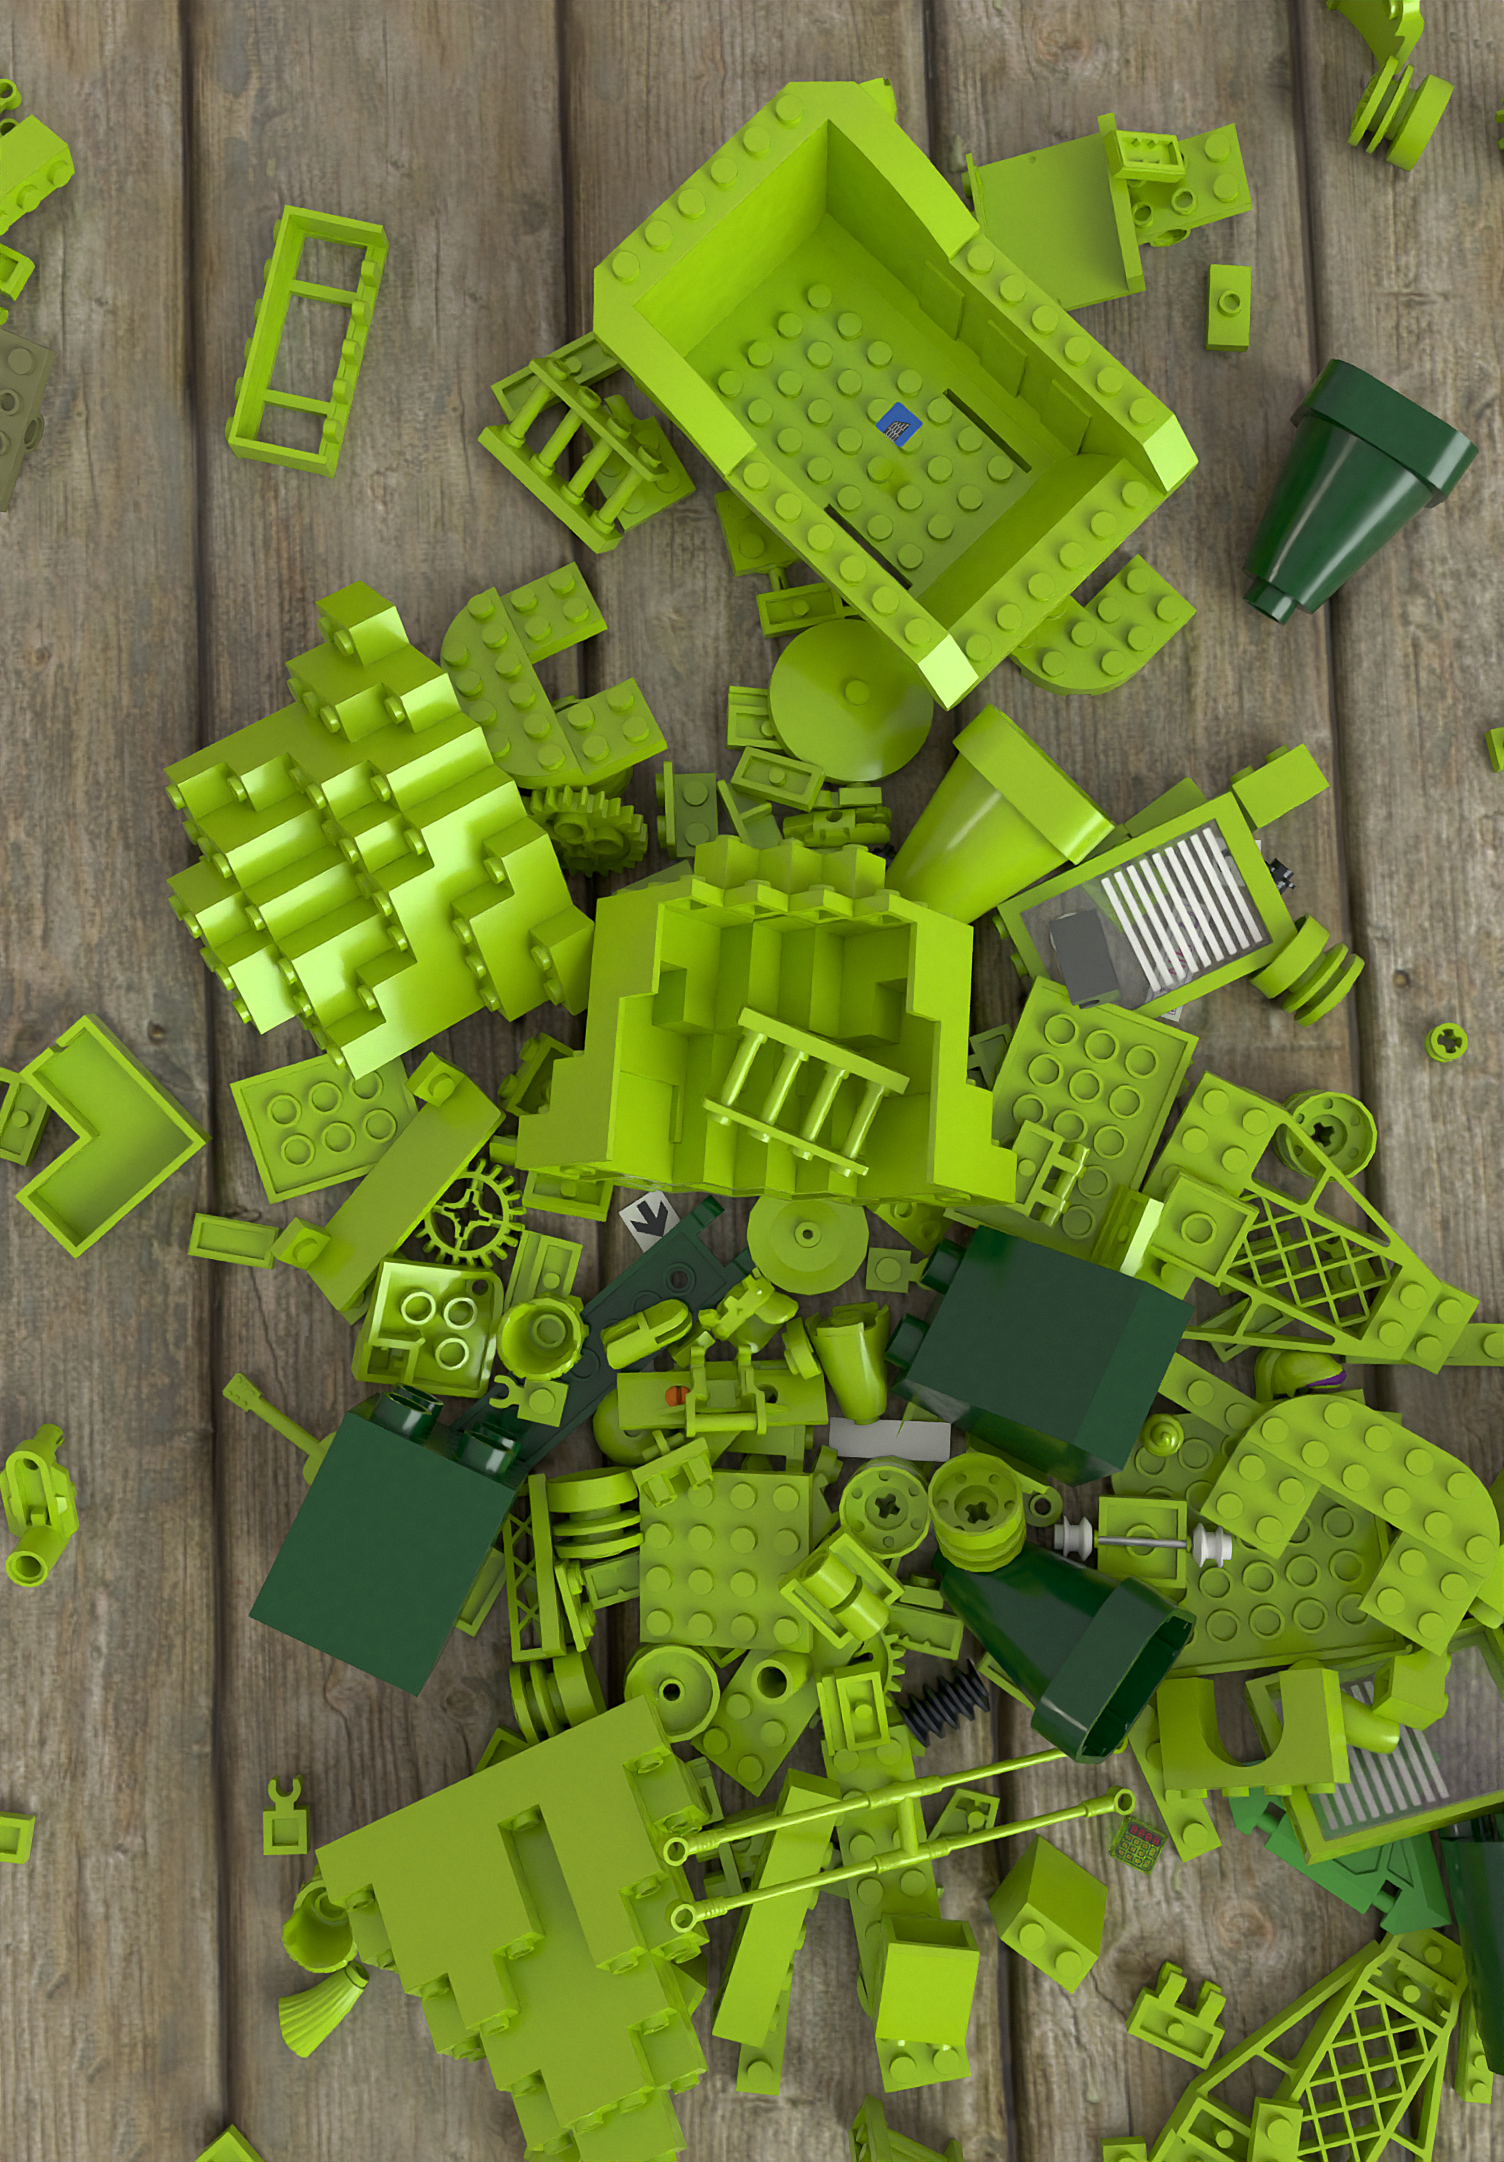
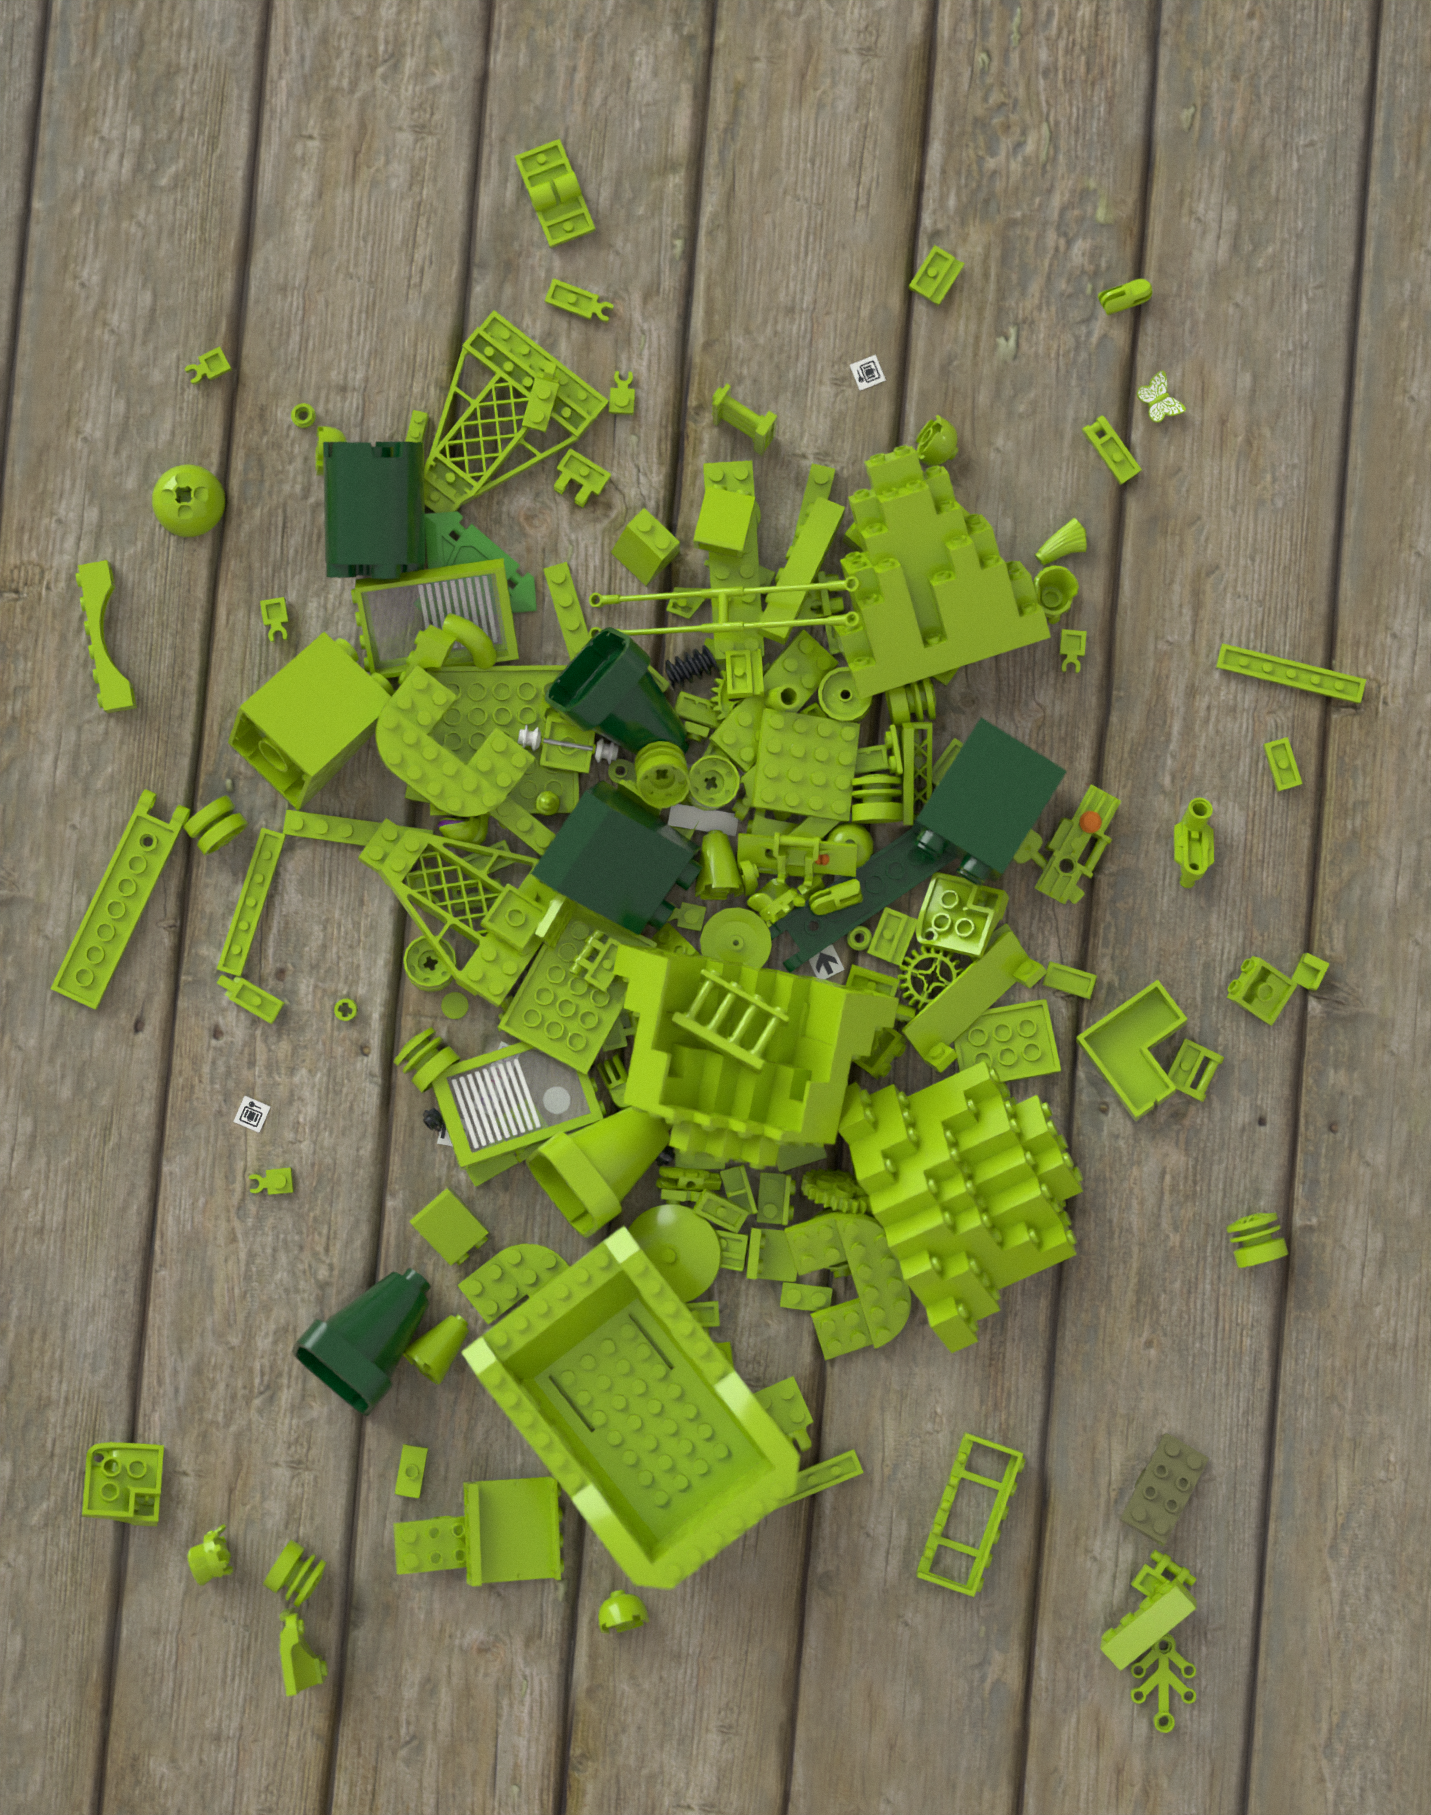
camera: 170 degrees left, 0 degrees up
lime fence [477,357,670,554] -> none
lime plate [489,1374,570,1427] -> none
lime hair [496,1292,589,1382] -> none
lime hips [631,1428,714,1509] -> none
lime plate [778,1525,905,1650] -> none
blue sticker [876,402,923,447] -> none
dark grey hinge [1049,908,1123,1009] -> none
lime plate [1103,129,1186,183] -> none
tile [1108,1814,1168,1876] -> none
lime arch [1156,1668,1351,1799] -> none
lime brick [1223,743,1330,834] -> none
none -> lime cone [403,1314,469,1385]
none -> lime slope [409,1187,490,1266]
none -> lime sticker [441,992,469,1019]
none -> lime arm [596,1054,631,1109]
none -> lime bracket [746,1227,797,1282]
none -> lime plate [780,1282,832,1312]
none -> lime plate [847,926,872,951]
none -> lime piece [1034,784,1121,905]

